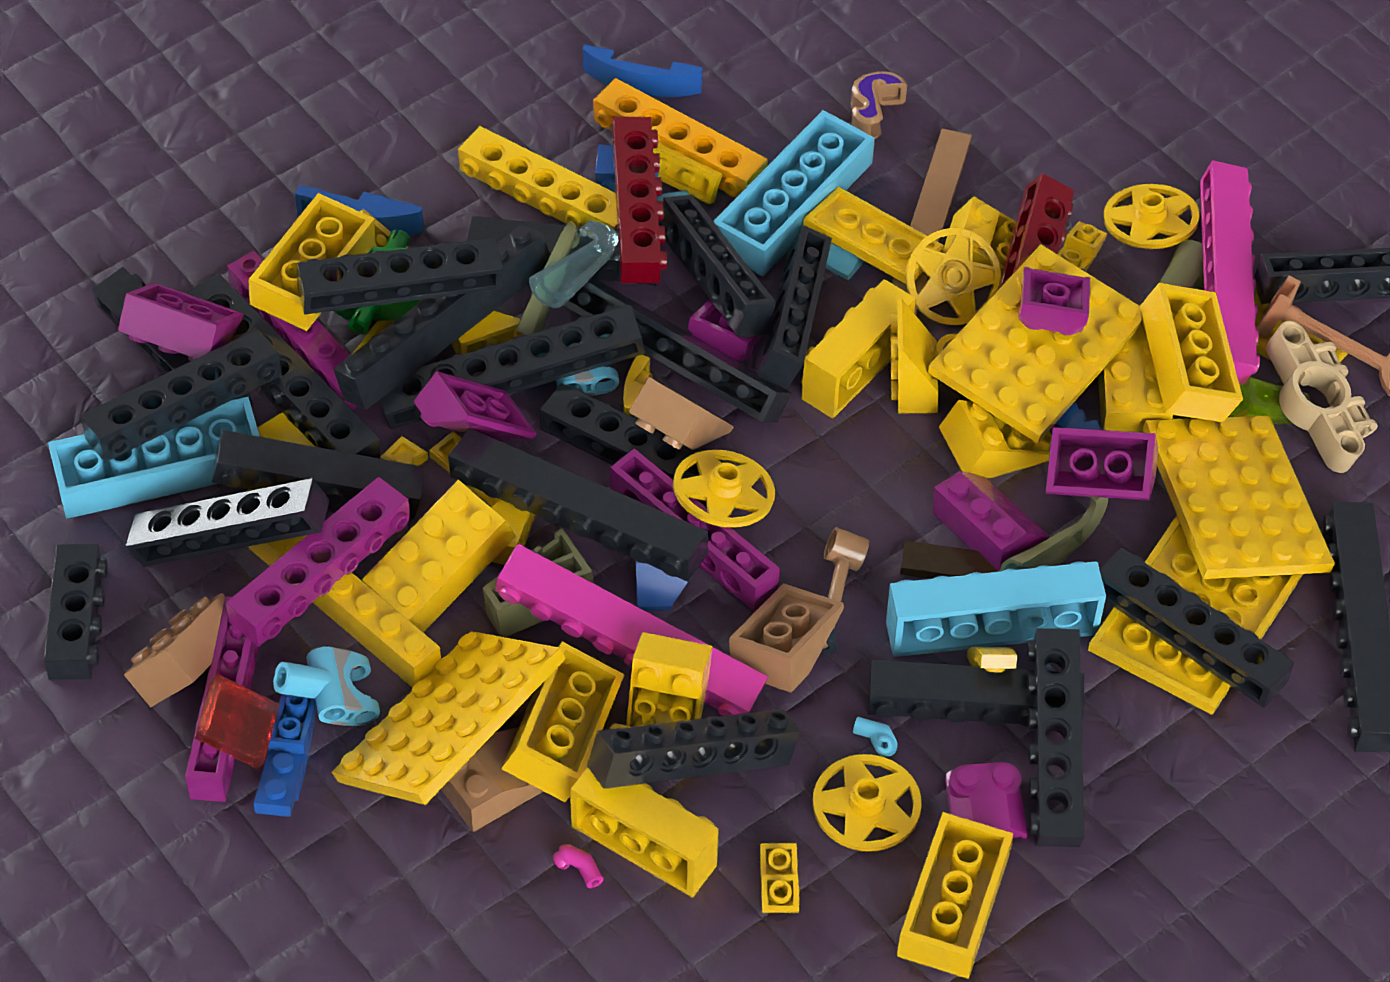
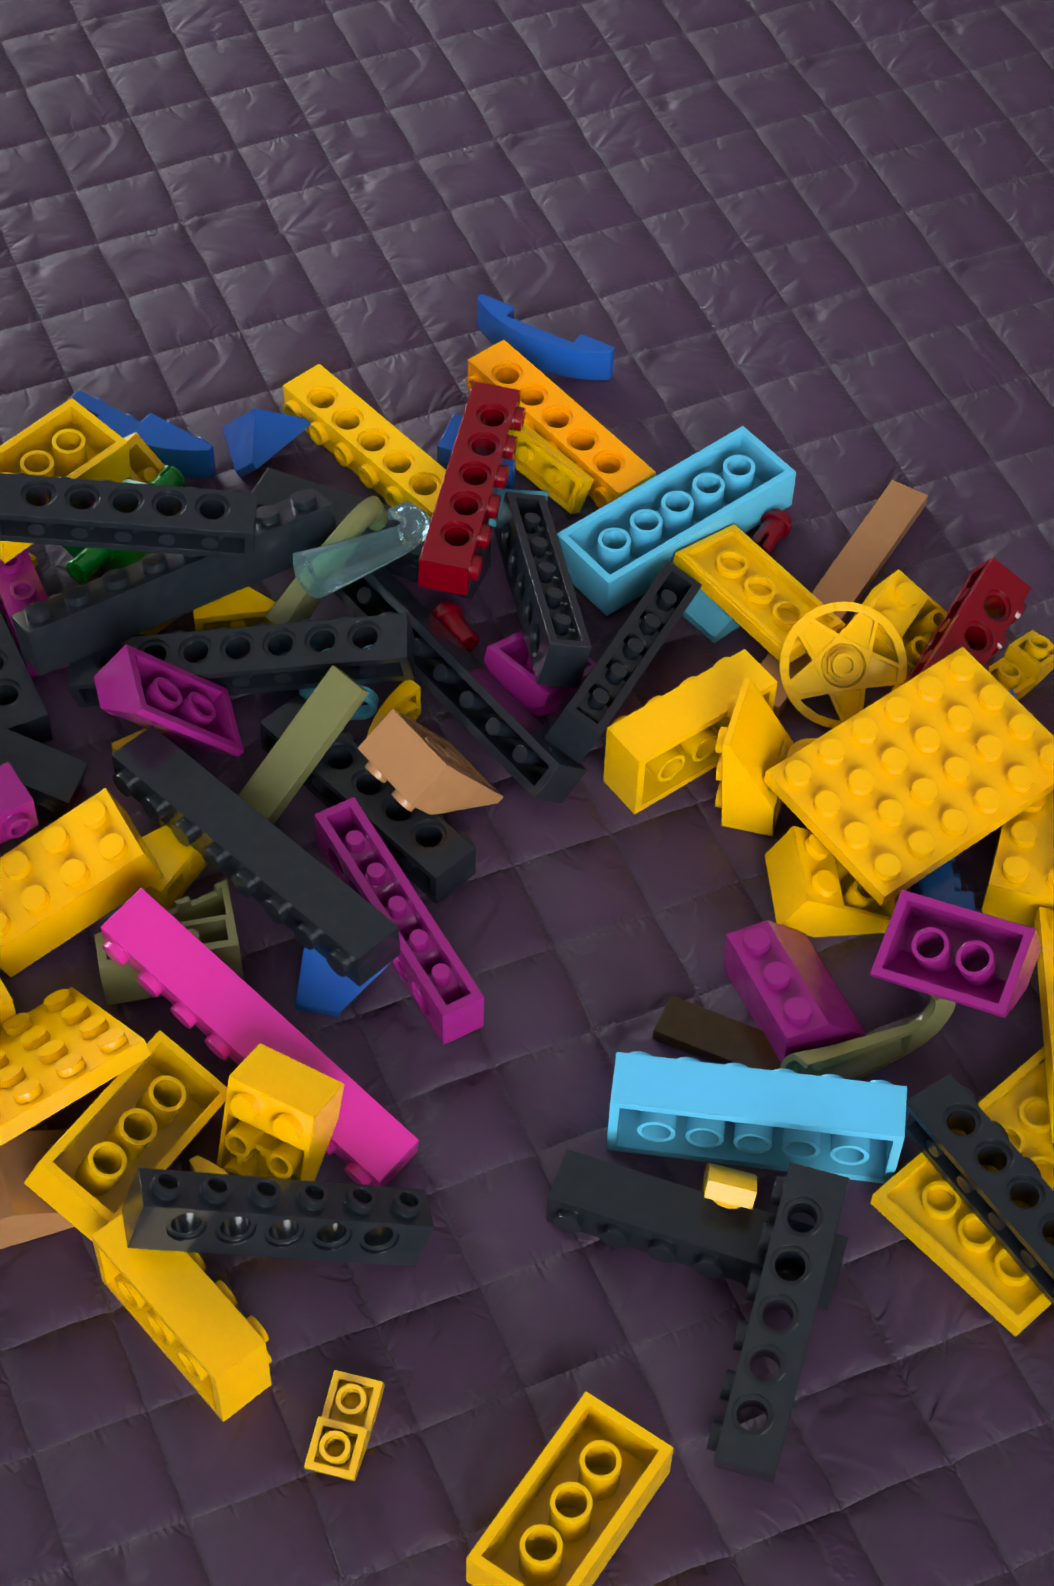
camera: 15 degrees right, 0 degrees up
yellow tile [380,436,428,466] -> none
dark pink arm [553,844,604,888] -> none
yellow wheel [673,450,775,527] -> none
medium nougat slope [729,583,844,693] -> none
yellow wheel [813,754,921,851] -> none
medium nougat piece [821,527,869,653] -> none
medium nougat animal [851,72,907,140] -> none
medium azure arm [853,716,898,757] -> none
magenta slope [945,762,1027,838] -> none
magenta slope [1018,267,1090,335] -> none
none -> blue slope [222,408,310,478]
none -> olive tile [238,665,369,825]
none -> dark red pin [432,601,480,652]
none -> dark red pin [751,509,791,555]

